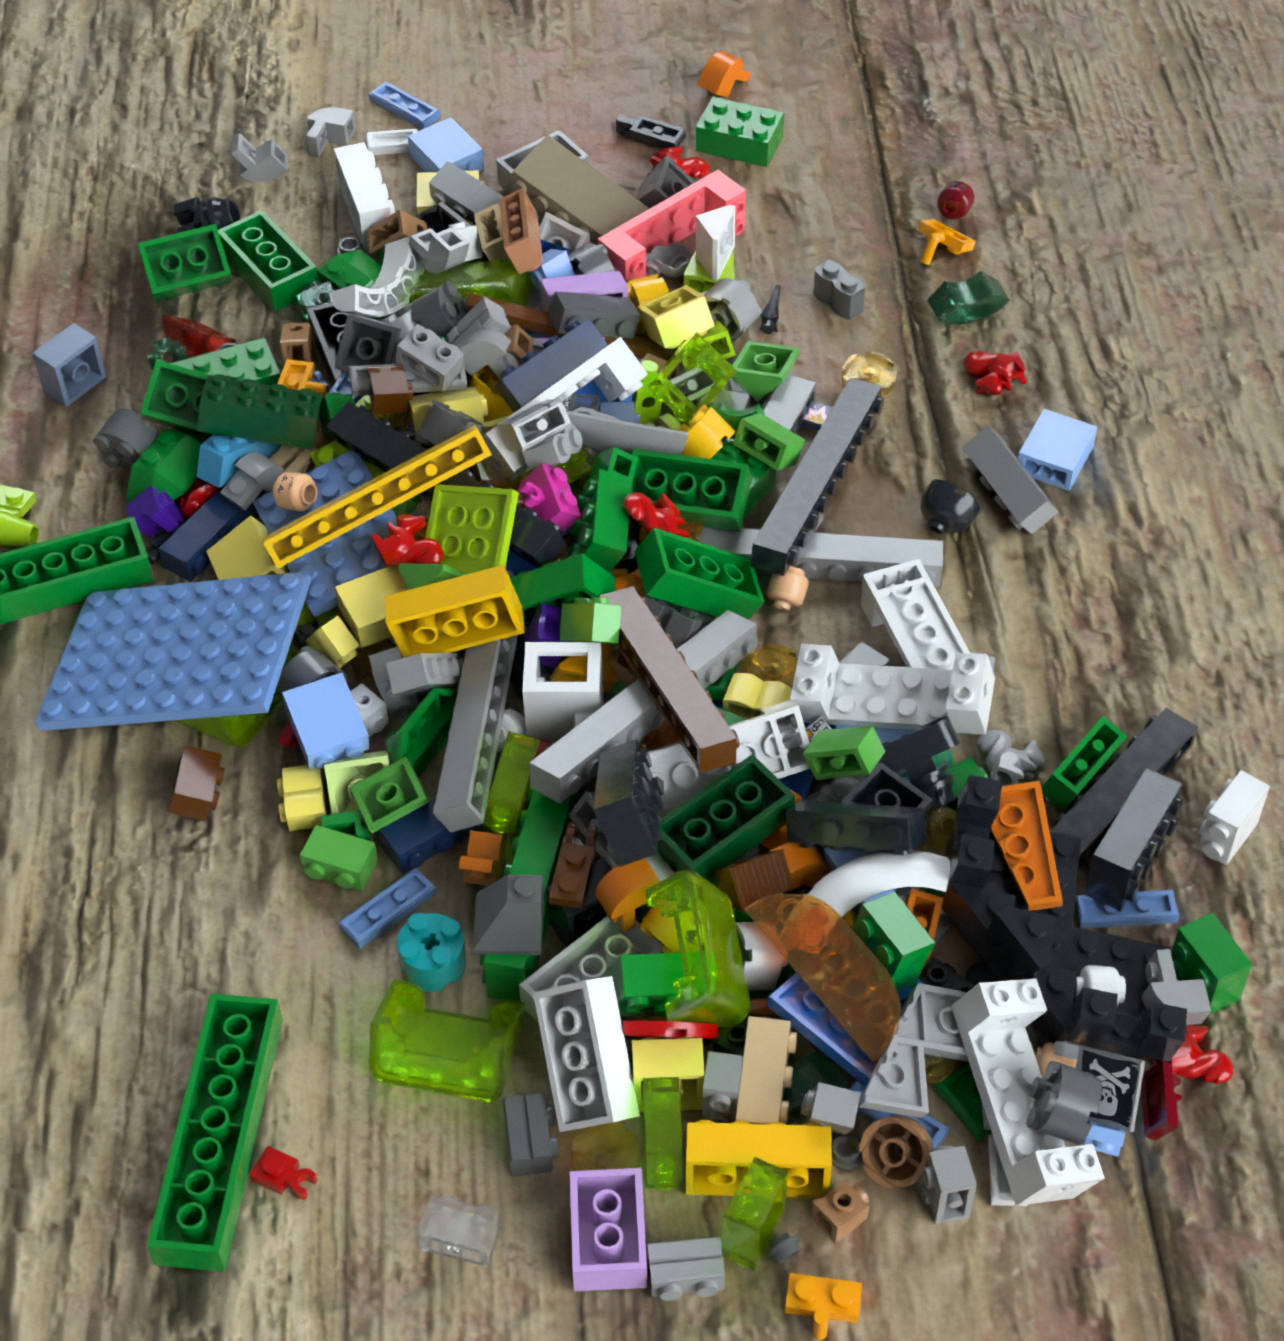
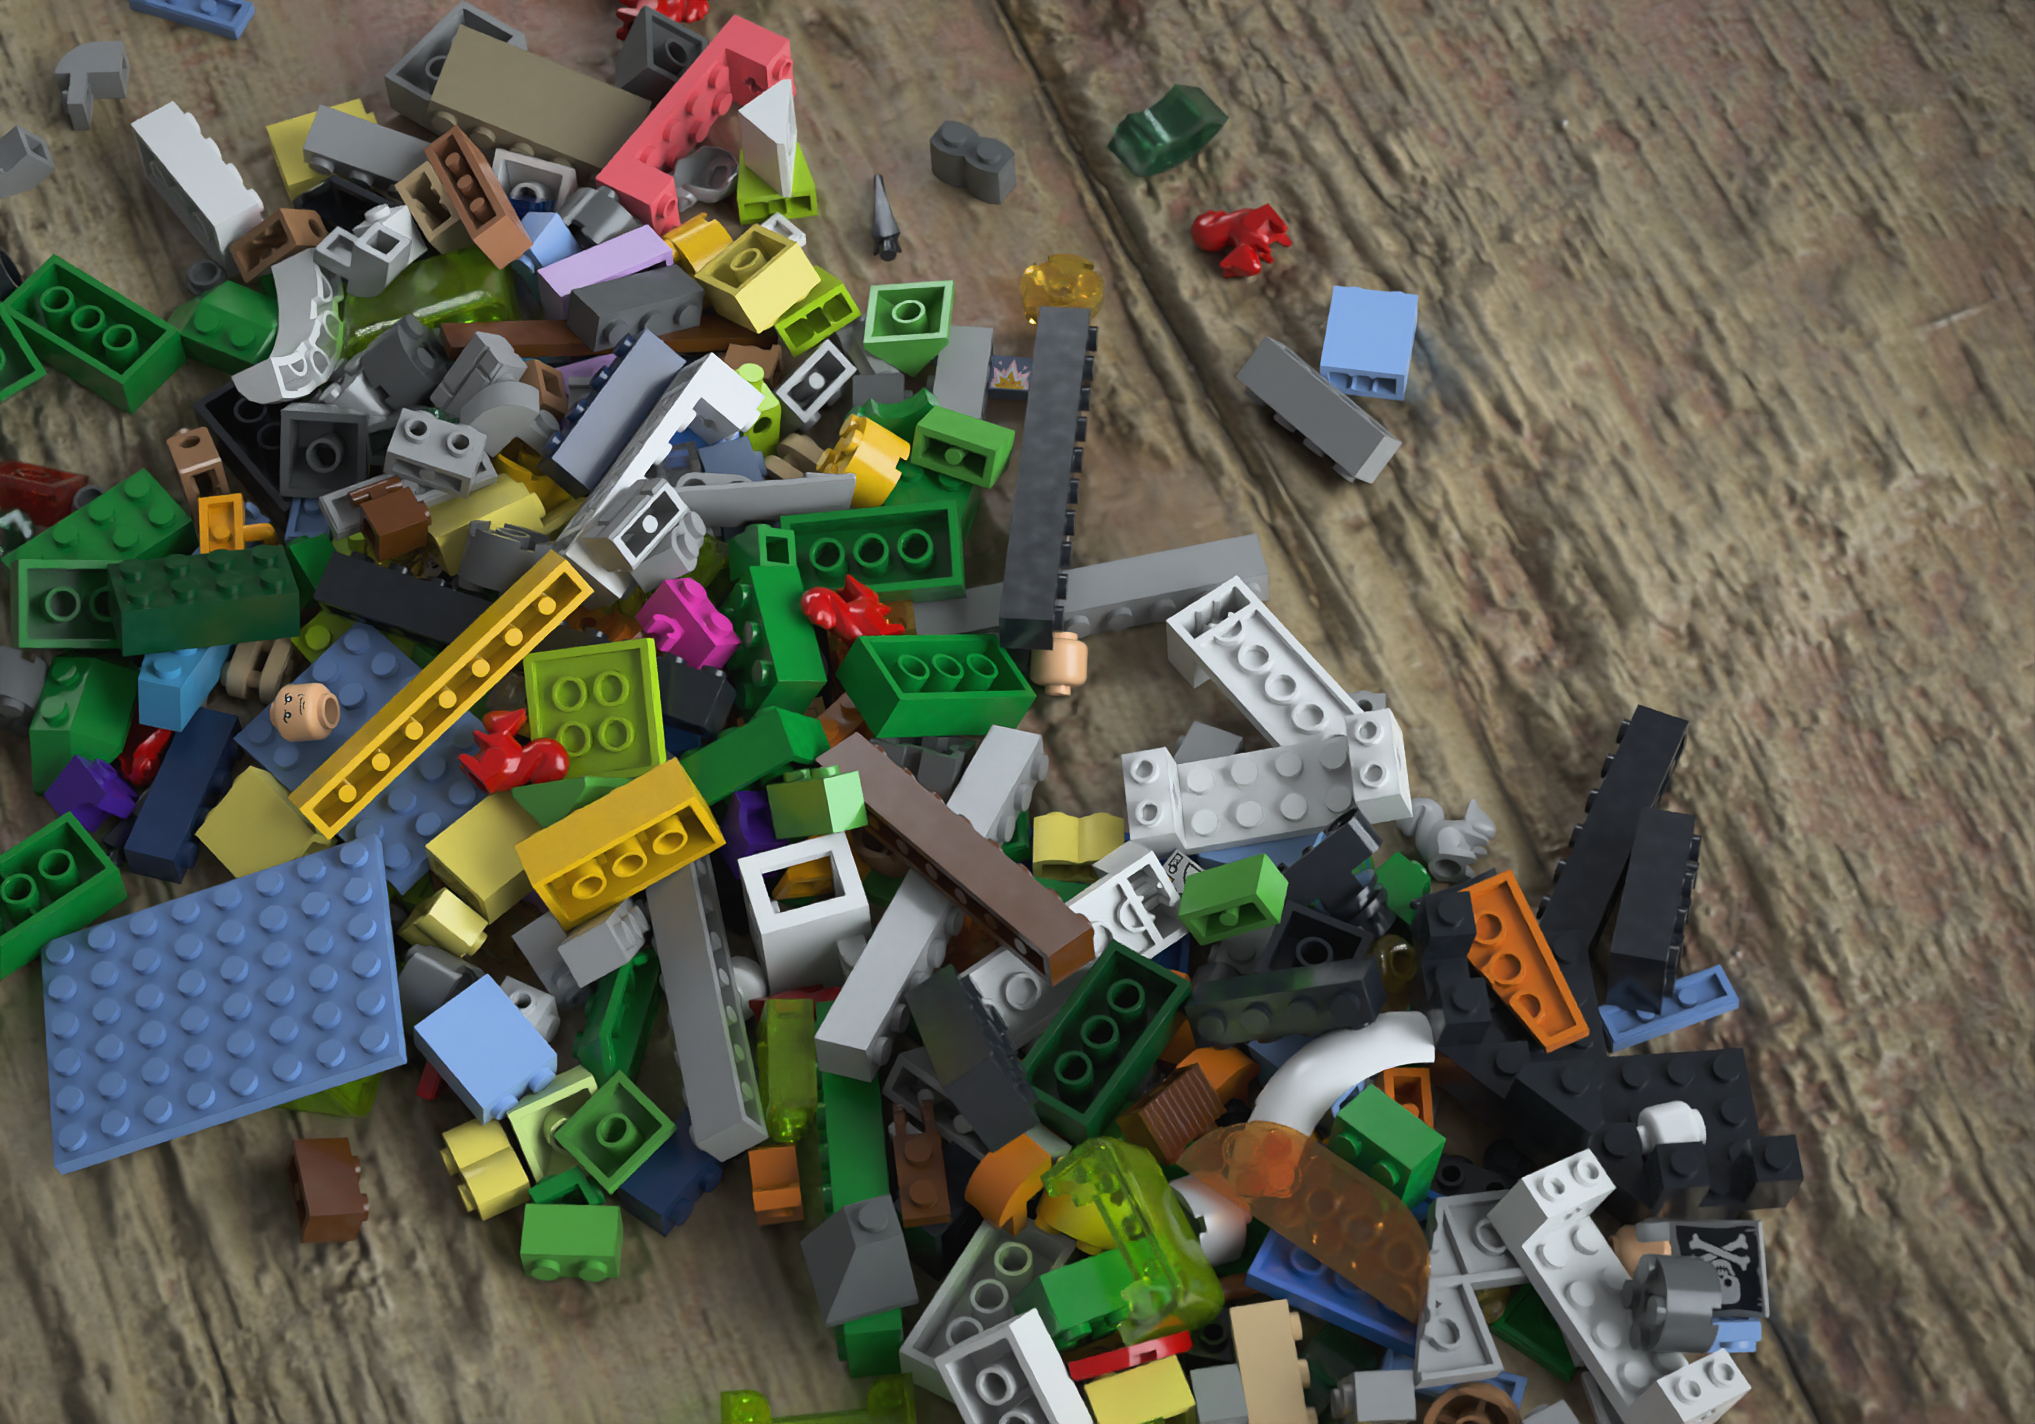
camera: 15 degrees left, 5 degrees up
light grey brick [221,452,285,511] -> none
clear green brick [294,279,337,321] -> none
medium blue tile [338,868,437,950] -> none
white tile [367,129,417,155] -> none
teal brick [397,913,467,992] -> none
light blue brick [408,117,484,172] -> none
clear neon green window [647,332,737,425] -> none
light grey brick [704,278,761,342] -> none
clear yellow plate [741,643,798,688] -> none
light orange plate [917,219,976,265] -> none
black cylinder [920,479,980,534] -> none
green brick [1041,716,1127,812] -> none
light grey brick [1141,949,1211,1025] -> none
dark red plate [1141,1061,1182,1141] -> none
red animal [1149,1025,1234,1085] -> none
green brick [1171,913,1252,1015] -> none
white brick [1198,770,1270,865] -> none

